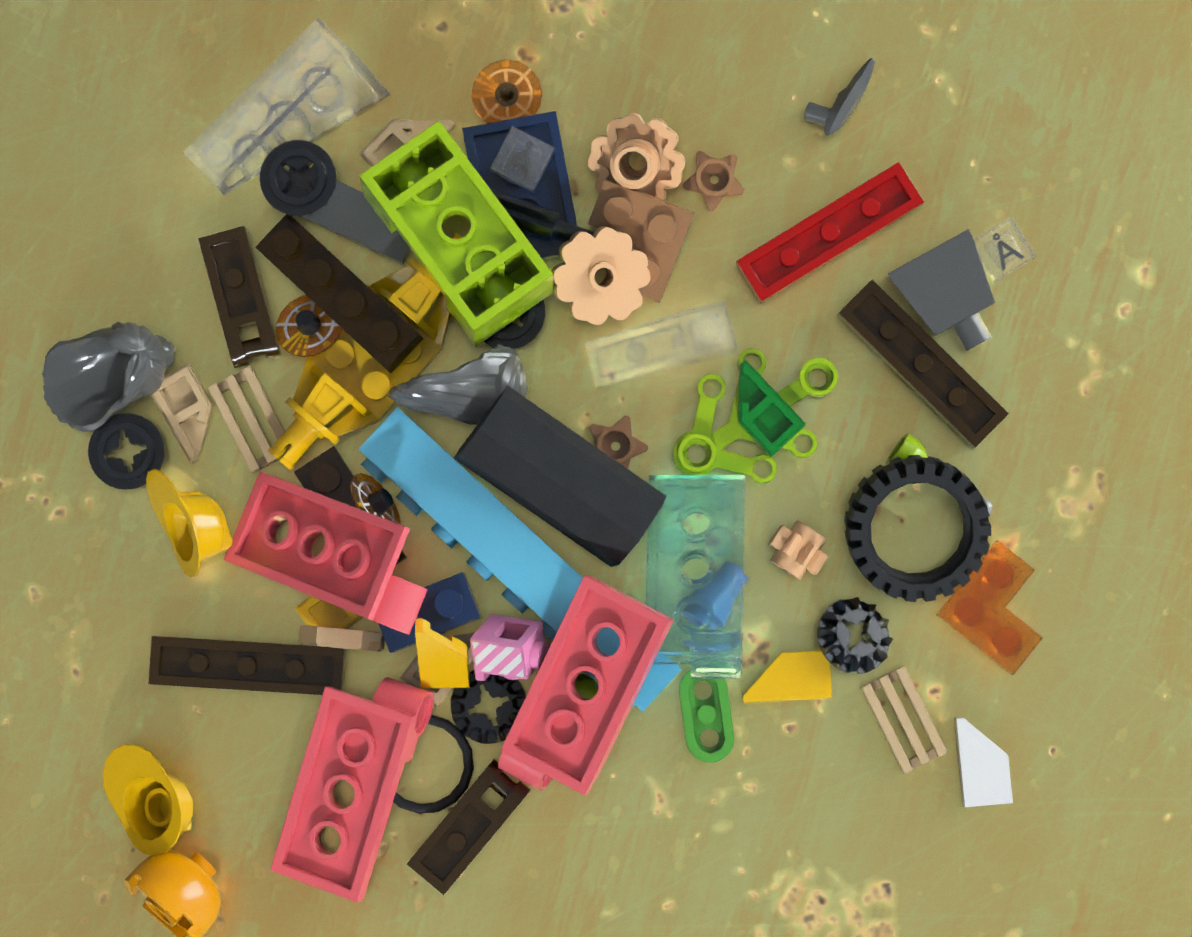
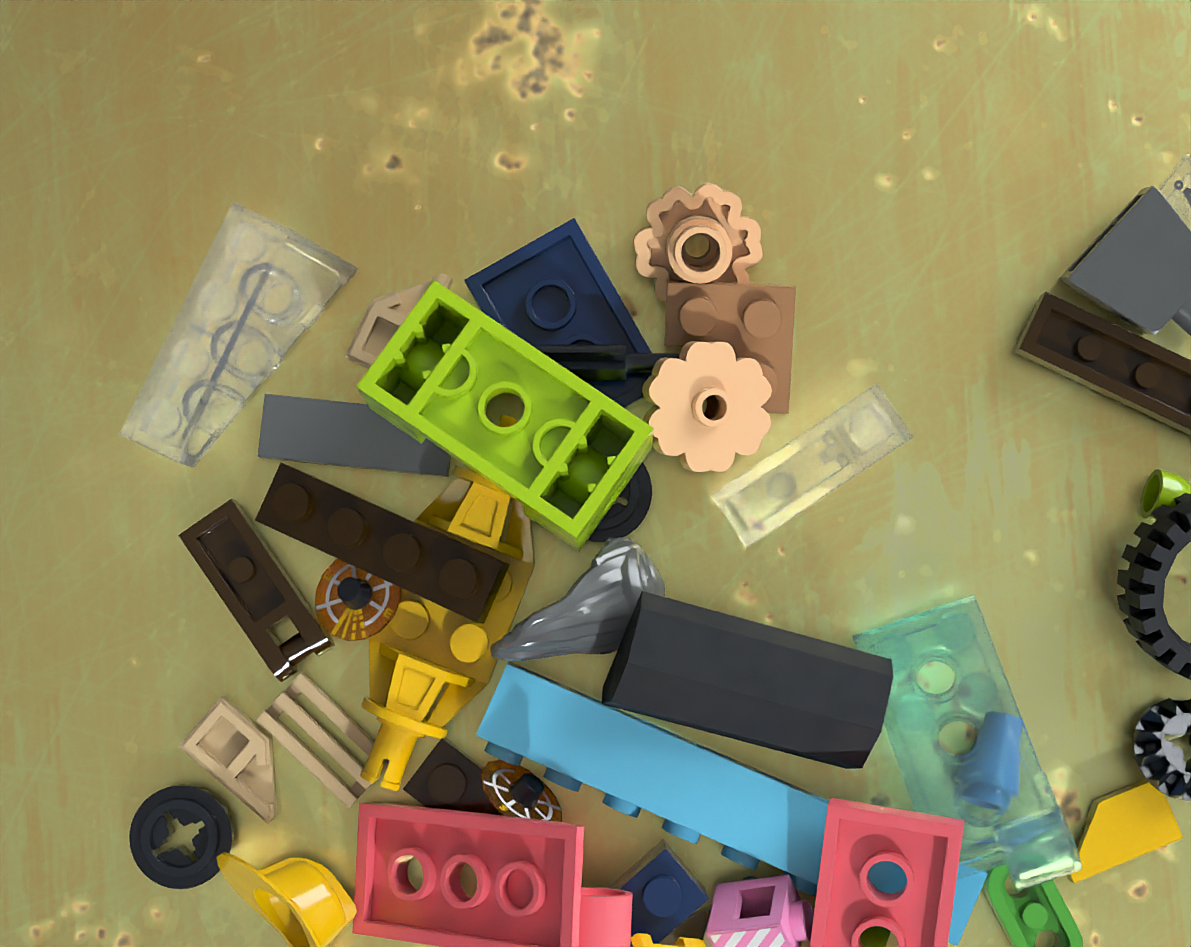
camera: 20 degrees left, 0 degrees up
dark grey hair [42,322,175,432] -> none
black gear [260,140,336,217] -> none
clear orange piece [471,59,542,123] -> none
clear tile [490,126,555,192] -> none
medium nougat plate [590,416,648,469] -> none
lime plant [673,348,838,484] -> none
medium nougat plate [683,151,744,211] -> none
red plate [736,162,924,304] -> none
green tile [738,360,806,458] -> none
light nougat gear [768,520,829,580] -> none
dark grey bar [804,58,875,136] -> none

